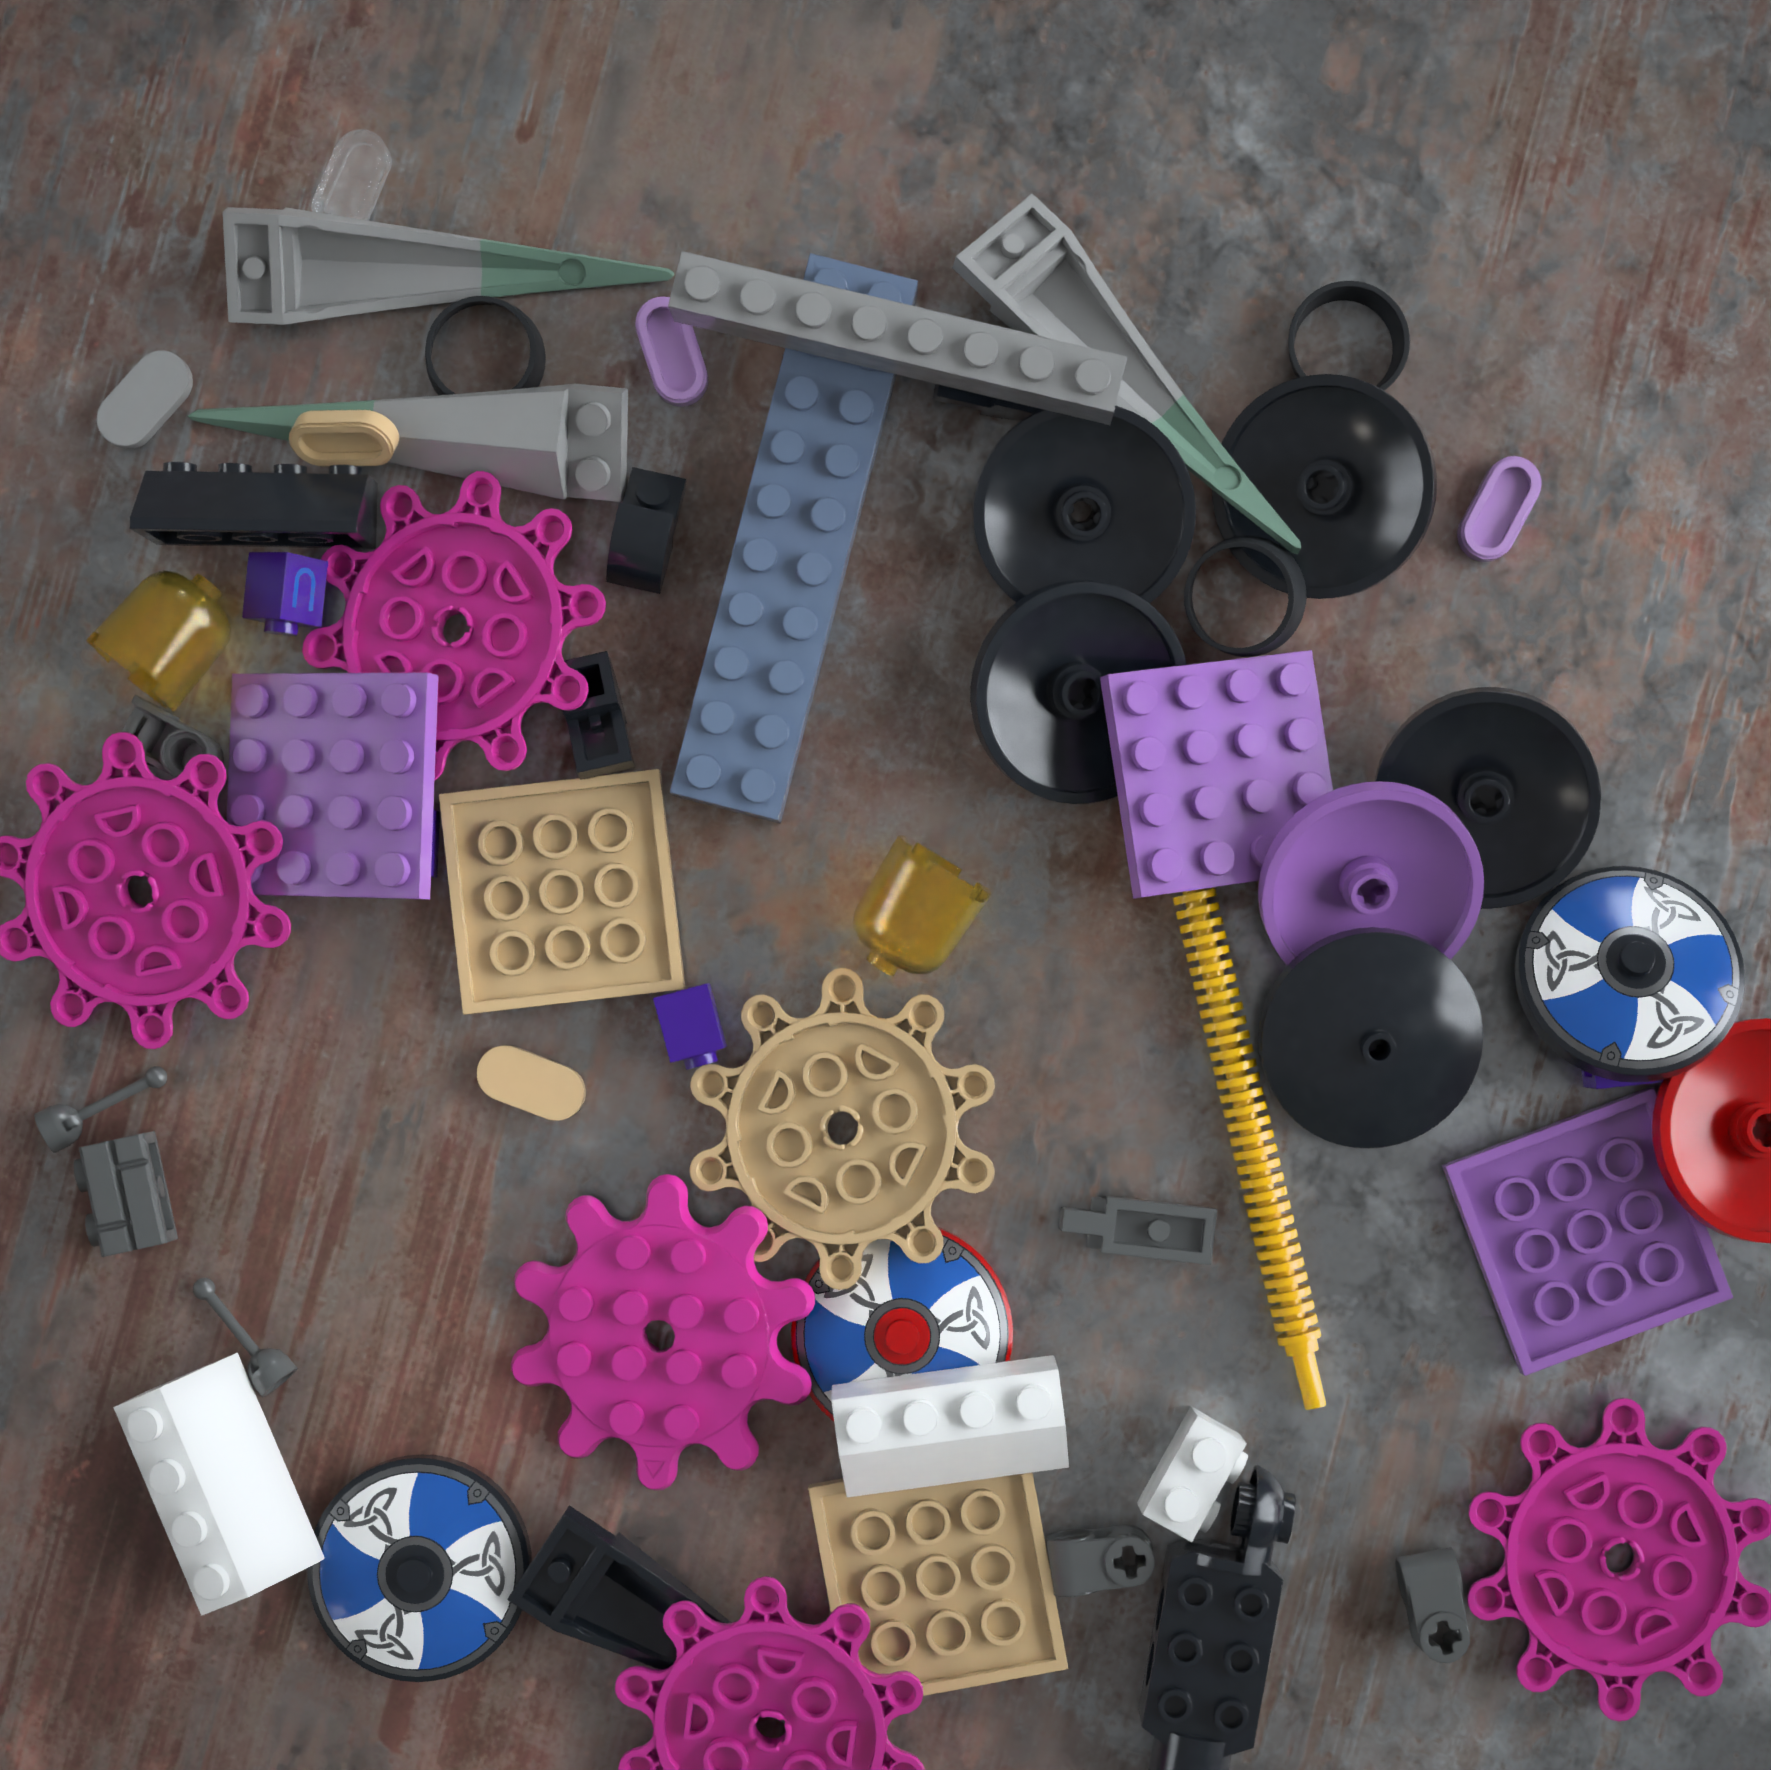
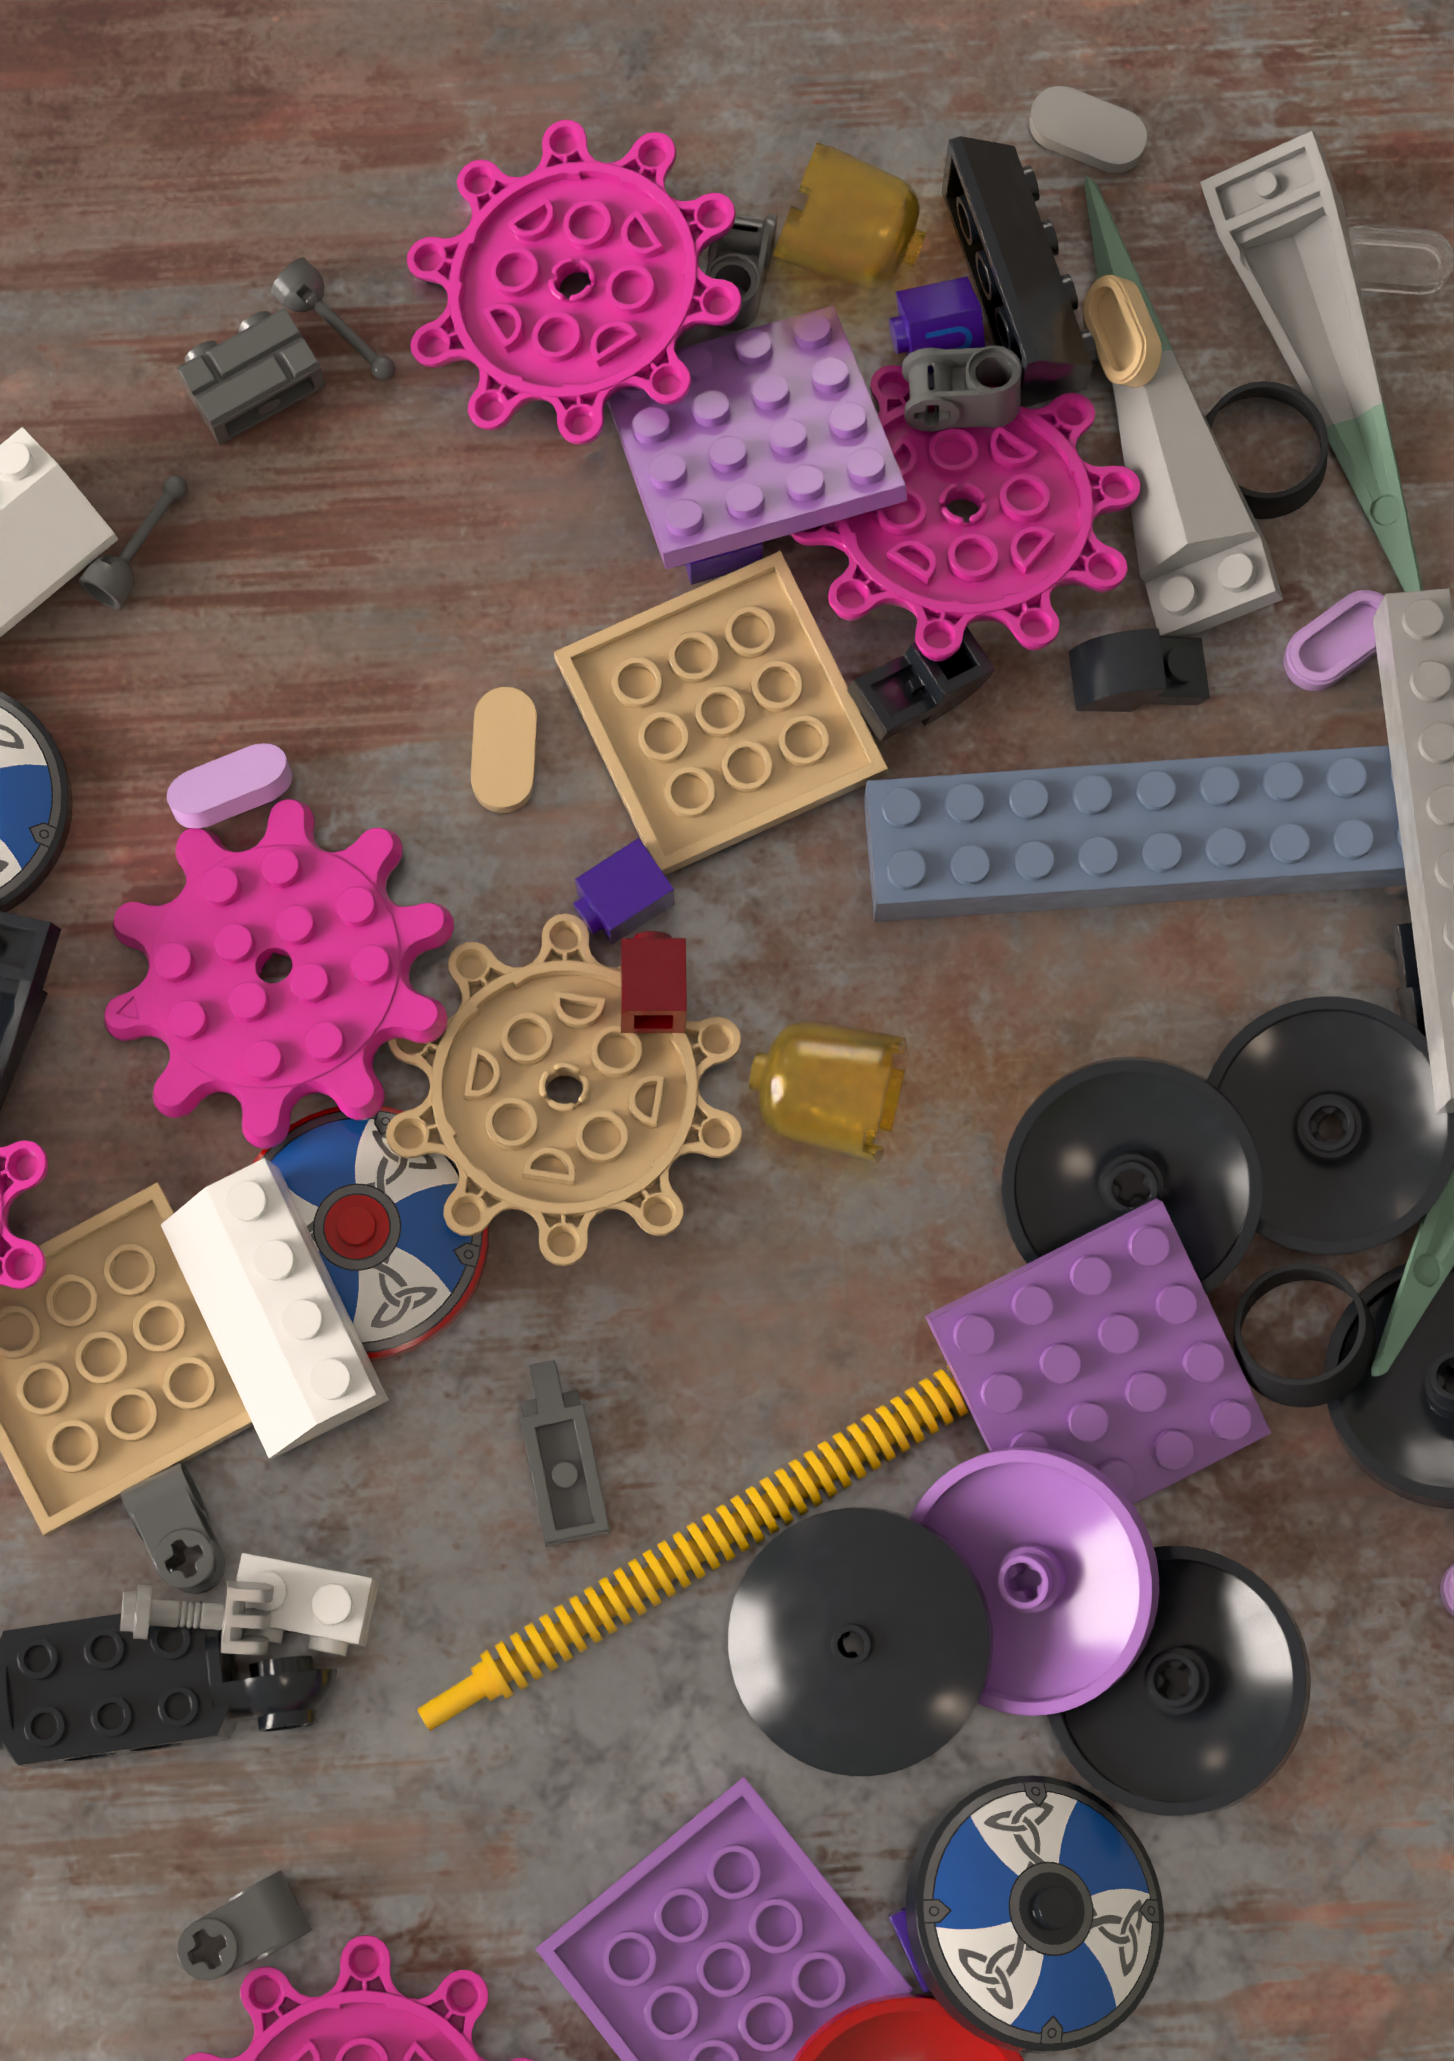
camera: 70 degrees right, 10 degrees down
none -> light grey hinge [120,1580,274,1655]
none -> lavender tile [167,743,292,828]
none -> dark red brick [620,931,687,1033]
none -> dark grey piece [902,345,1022,432]

